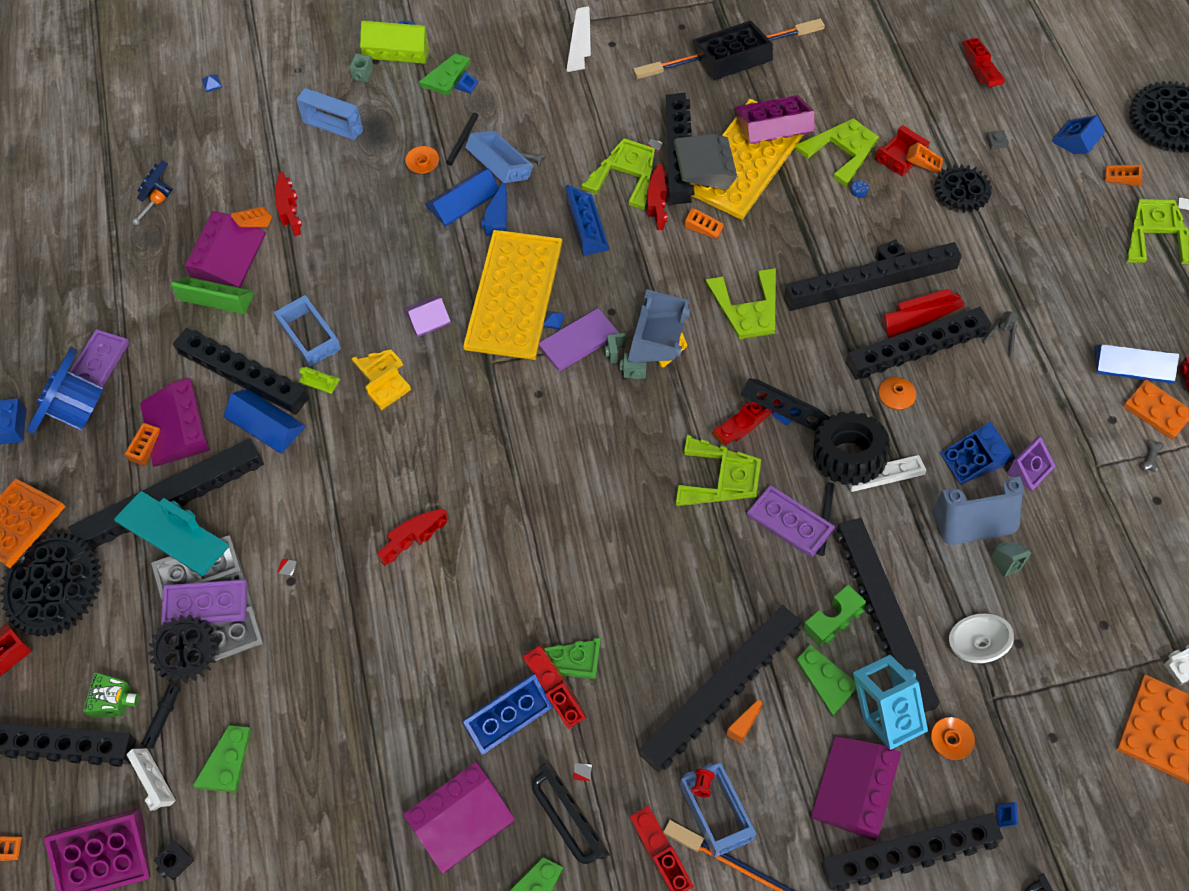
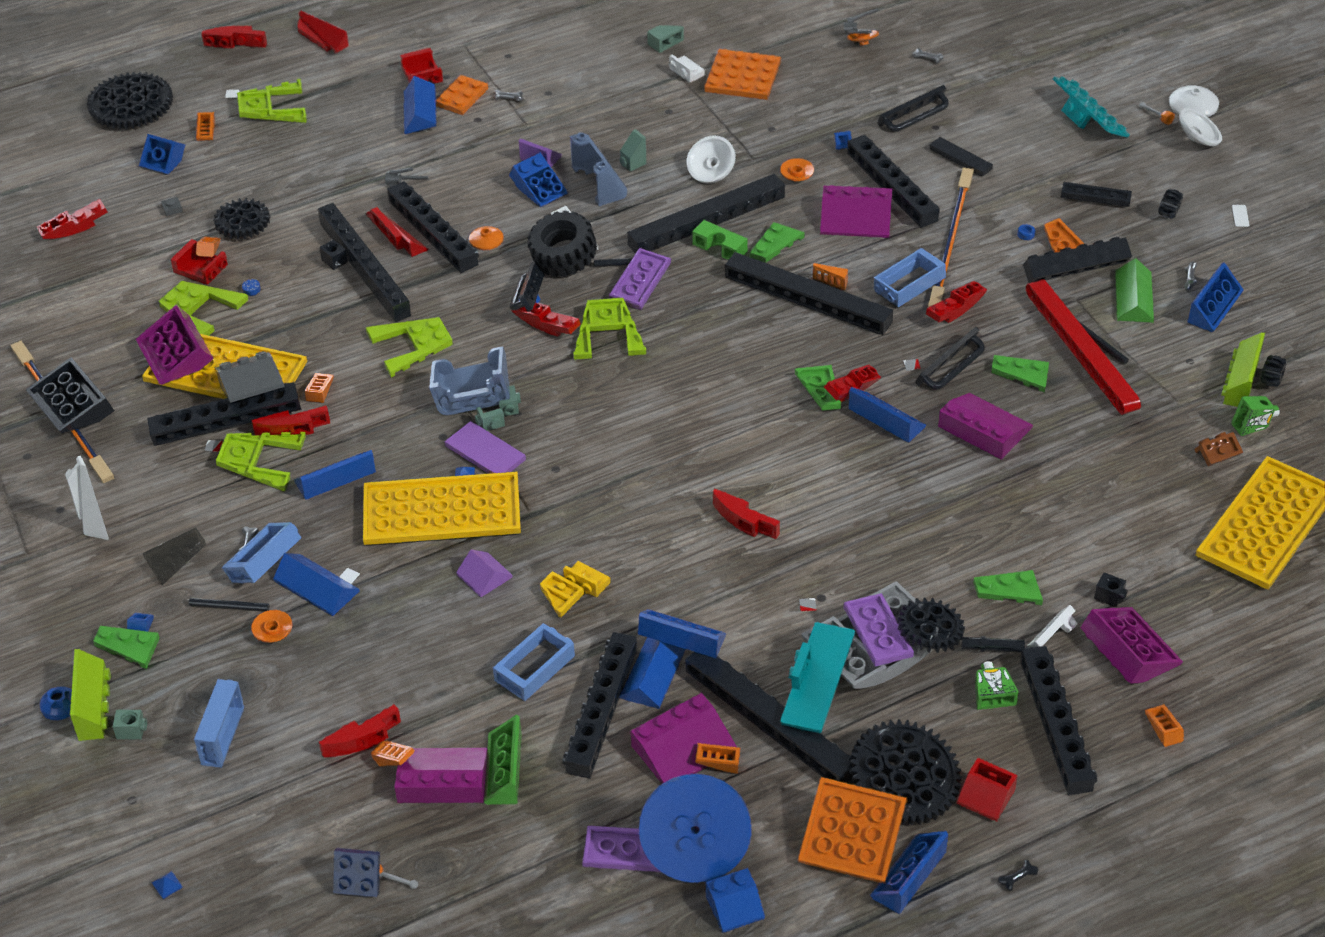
camera: 105 degrees left, 15 degrees down
lime hinge [299,366,340,394] -> none
blue slope [481,183,507,236] -> none
red bush [691,768,715,798] -> none
medium azure piece [853,655,928,750] -> none
none -> clear smoke wing [143,527,206,585]
none -> white sticker [340,568,360,584]
none -> blue slope [638,609,726,658]

